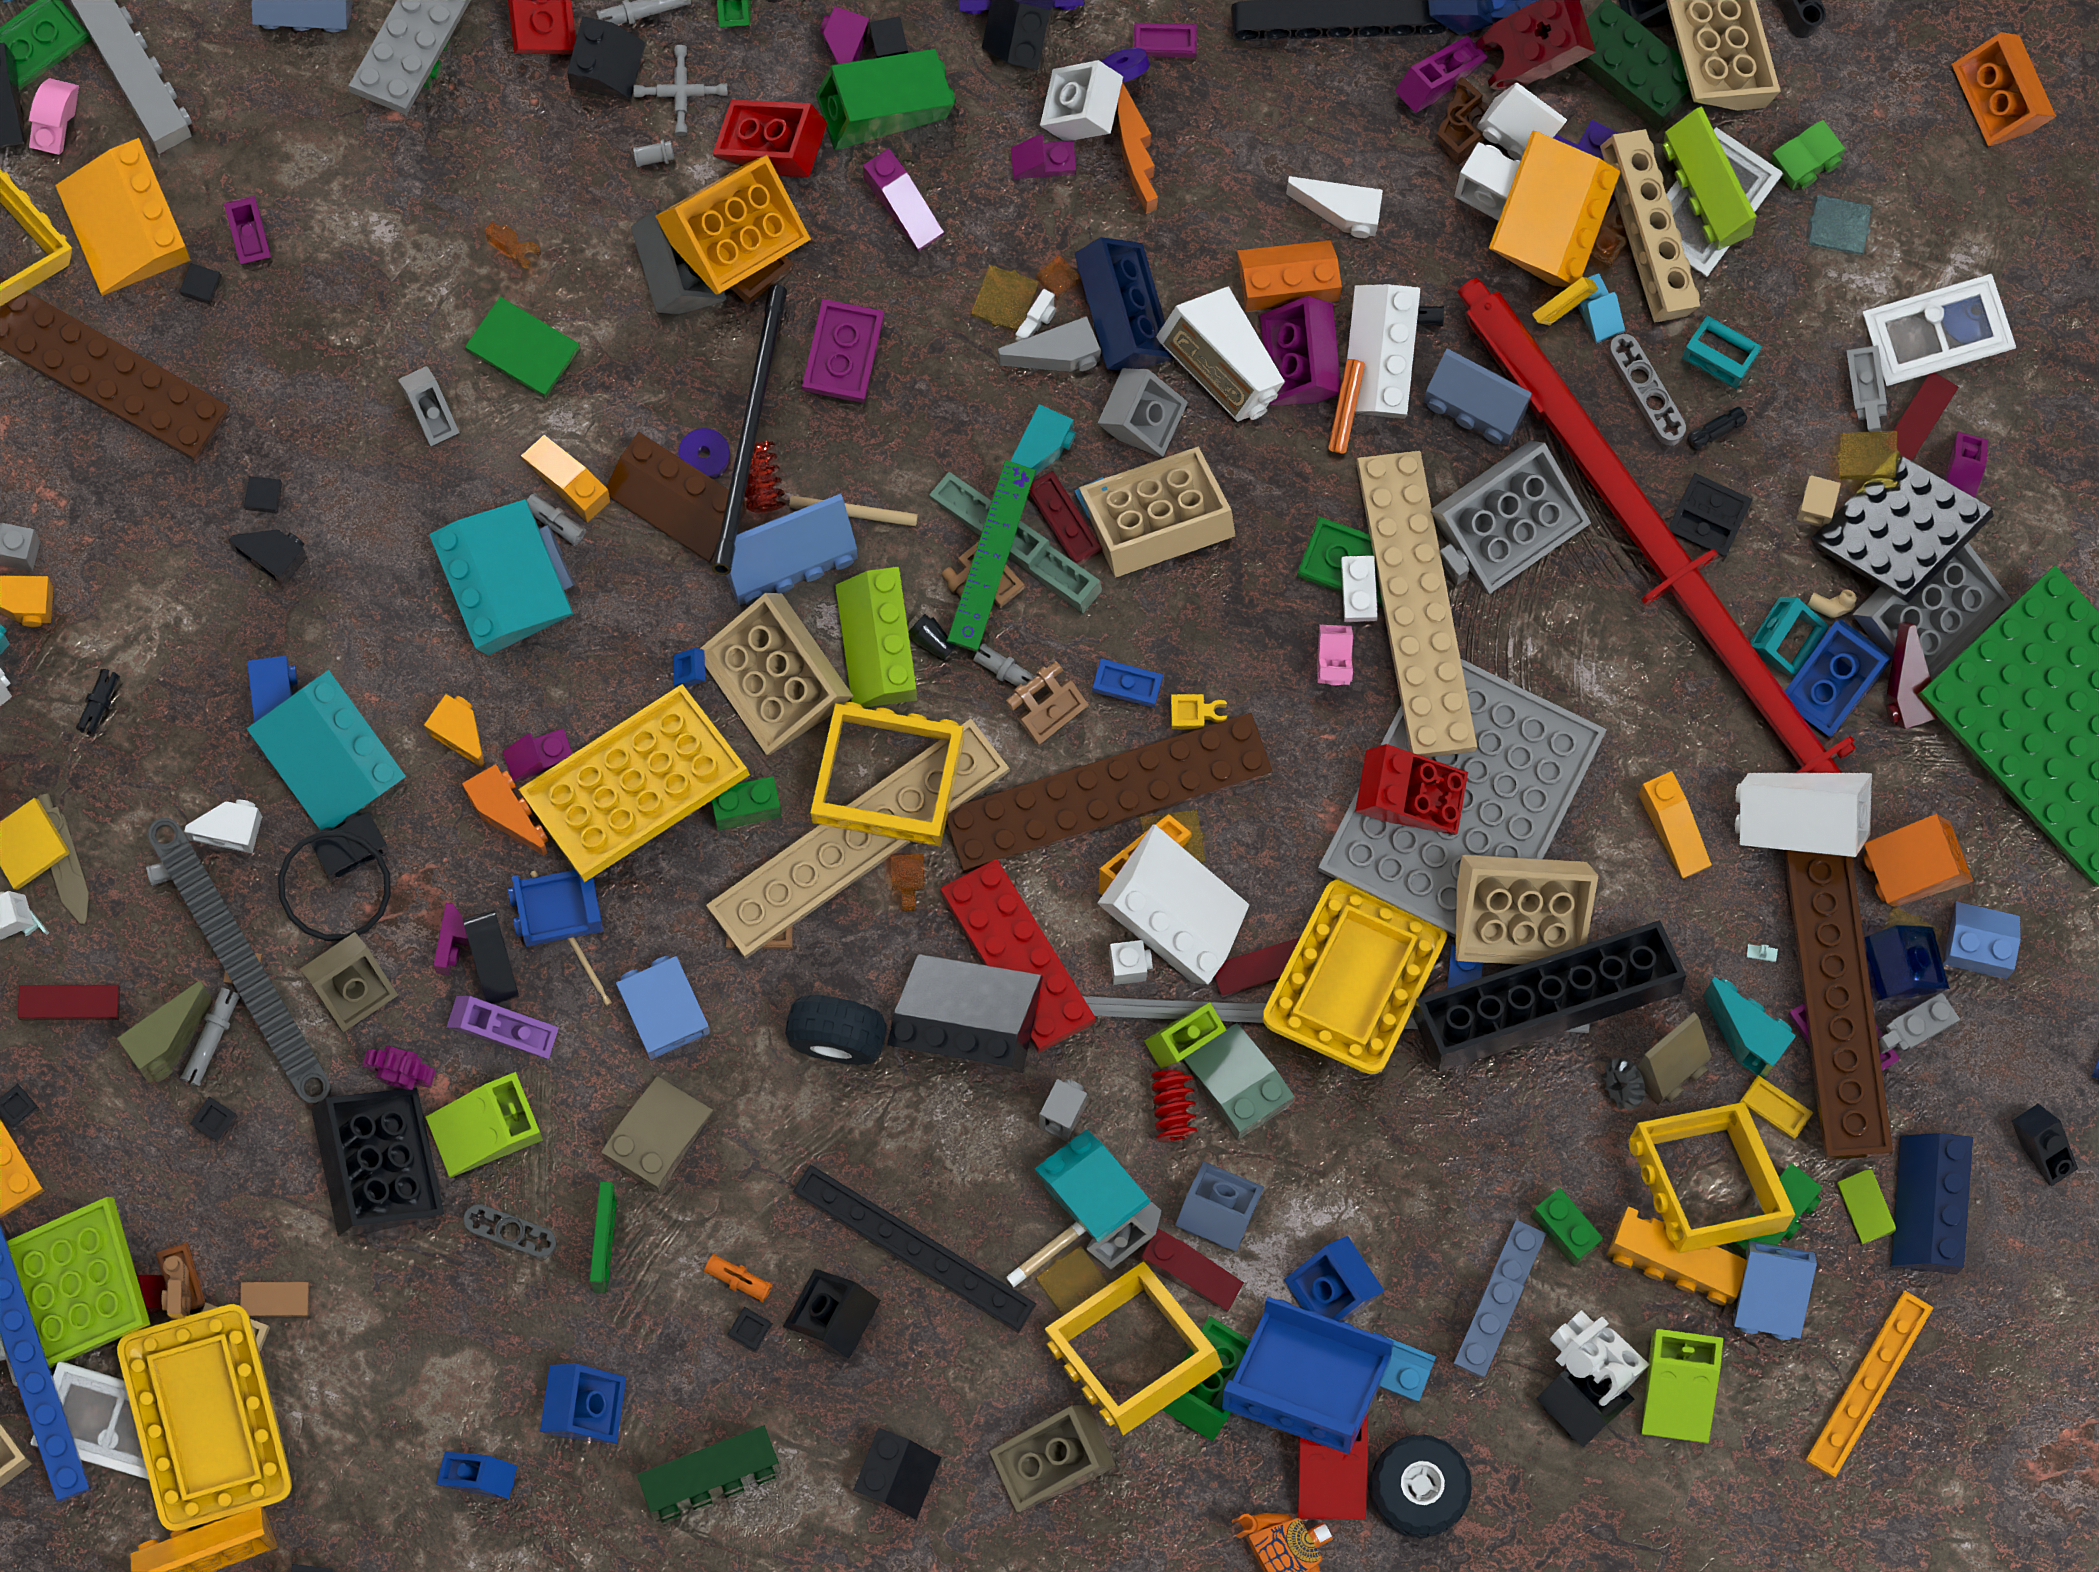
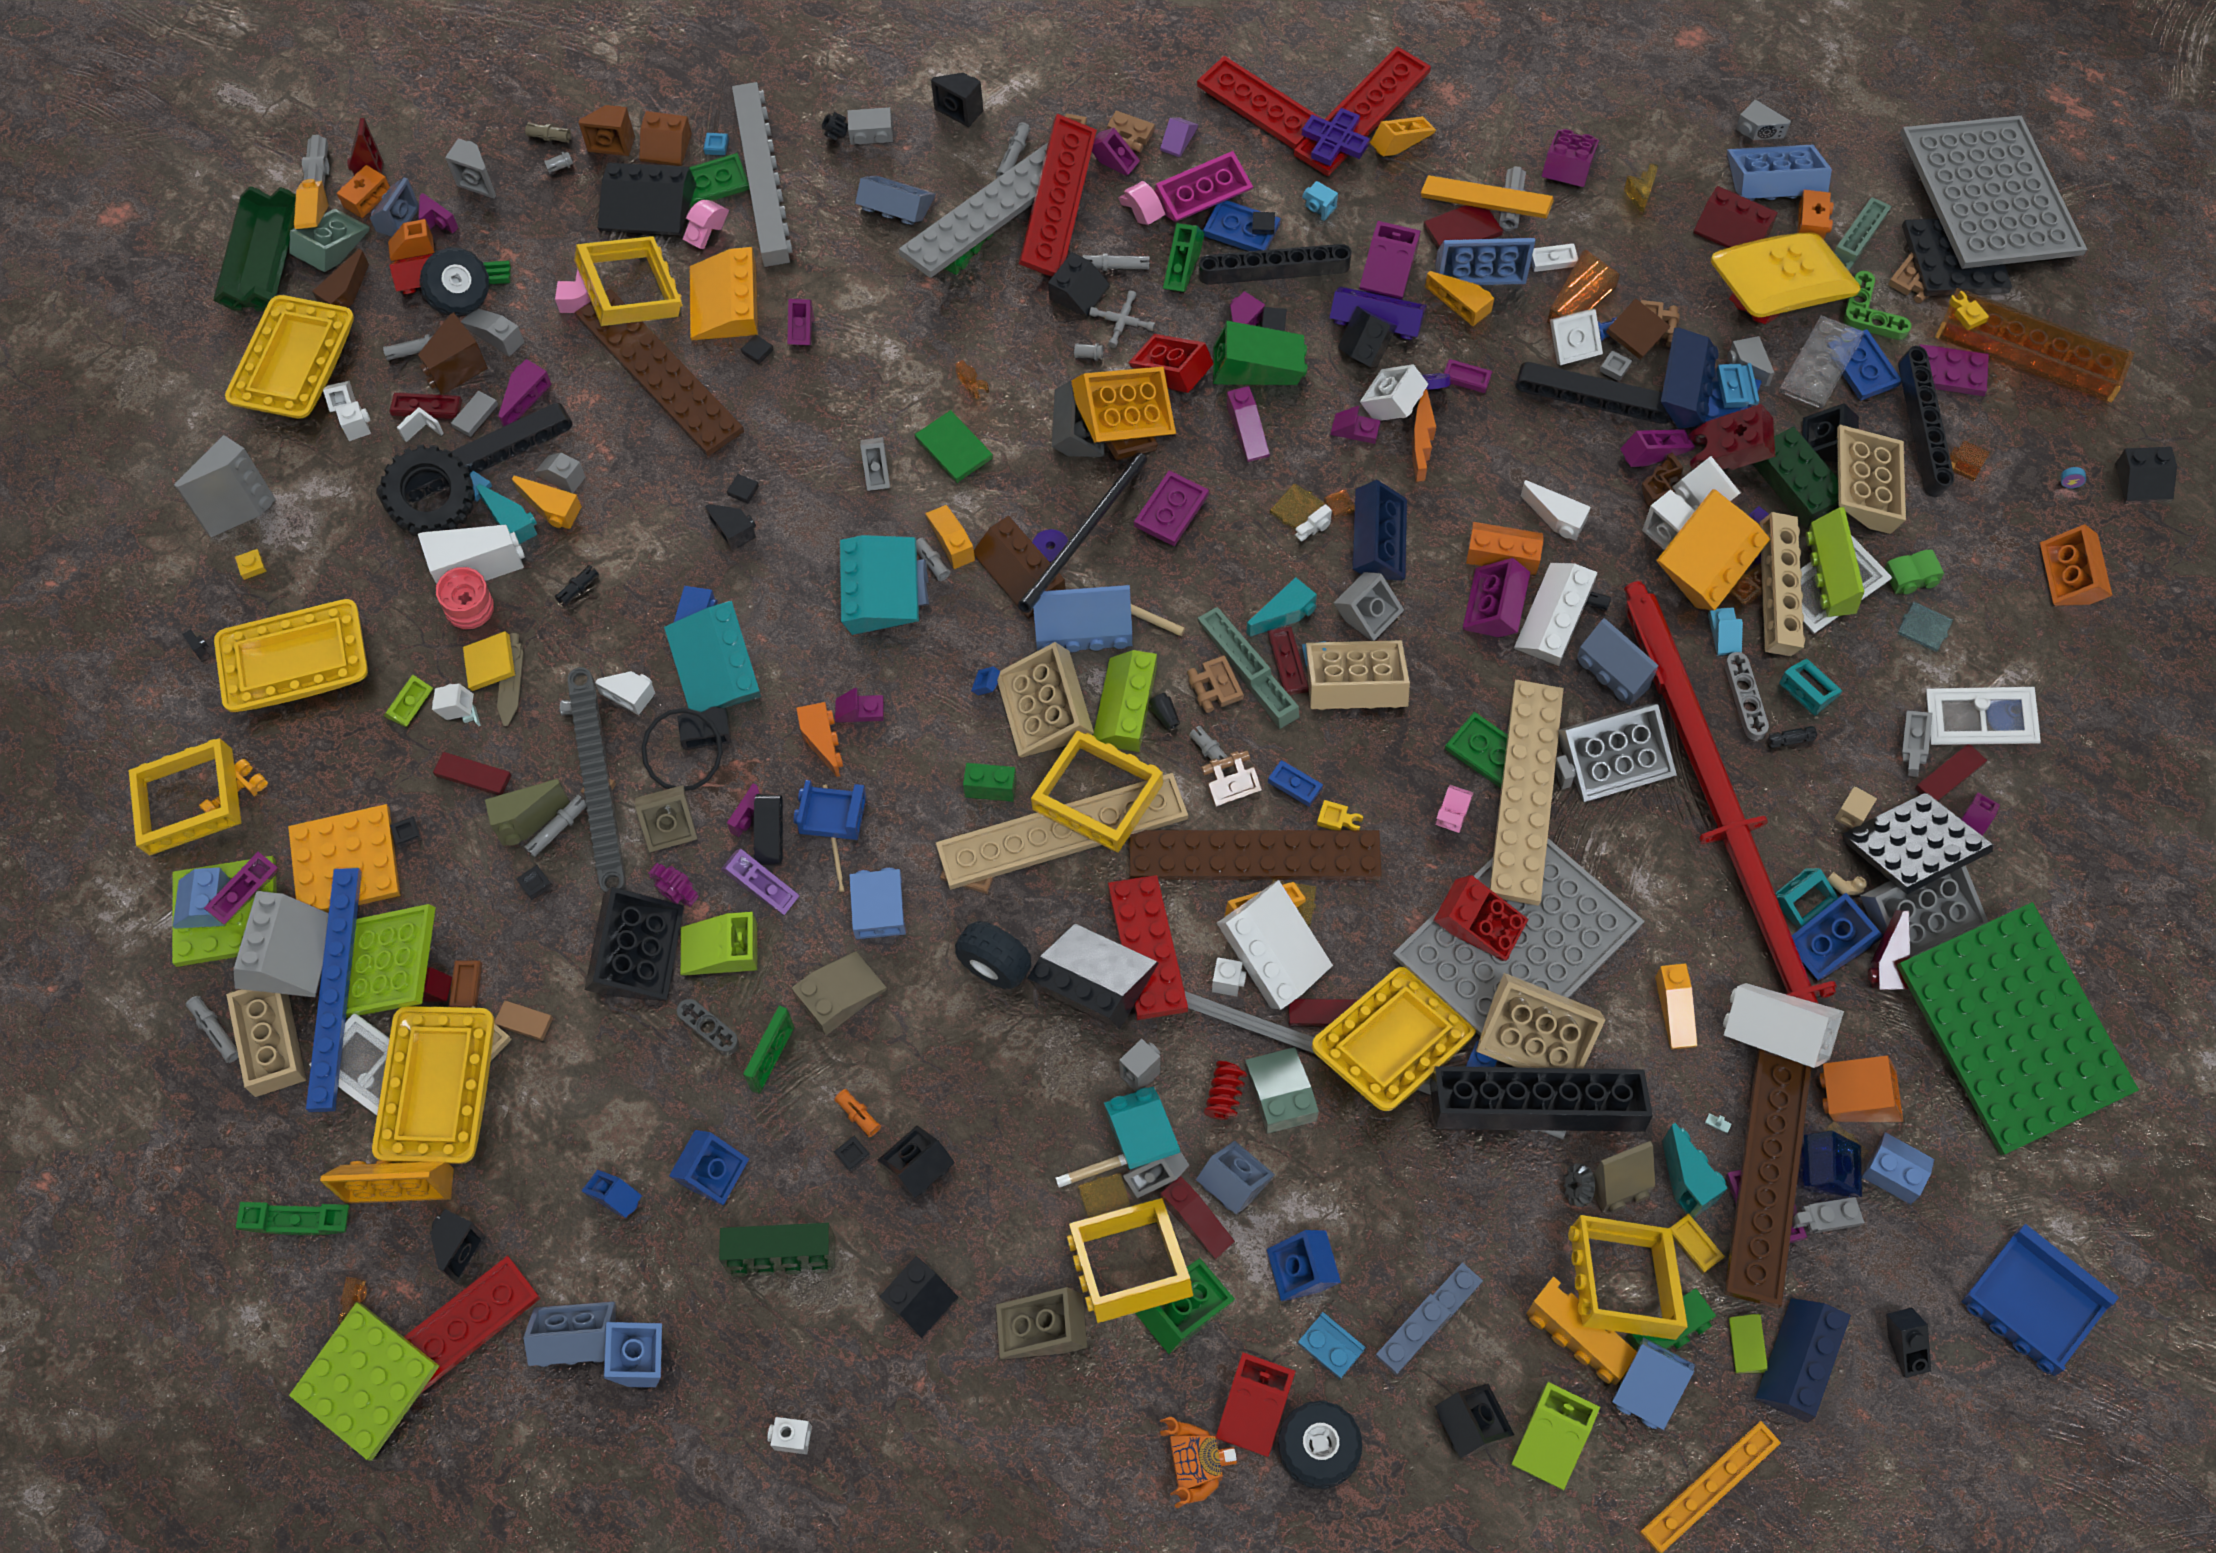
camera: 25 degrees right, 10 degrees down
medium nougat plate [162,1256,191,1320] -> none
light orange slope [424,694,485,768] -> none
yellow plate [518,684,750,883] -> none
clear red piece [744,441,786,513] -> none
black tile [792,1164,1037,1333] -> none
clear orange plate [891,854,925,912] -> none
green tile [946,460,1036,652] -> none
light grey slope [997,316,1101,372] -> none
lime slope [1144,1002,1227,1069] -> none
white slope [1156,286,1285,422] -> none
blue panel [1222,1296,1394,1454] -> none
orange axle [1328,359,1365,454] -> none
white plate [1341,556,1377,622] -> none
green brick [1531,1188,1604,1266] -> none
yellow tile [1532,277,1598,326] -> none
white hips [1549,1310,1650,1406] -> none
black slope [1669,473,1753,557] -> none
clear yellow piece [1837,431,1900,480] -> none

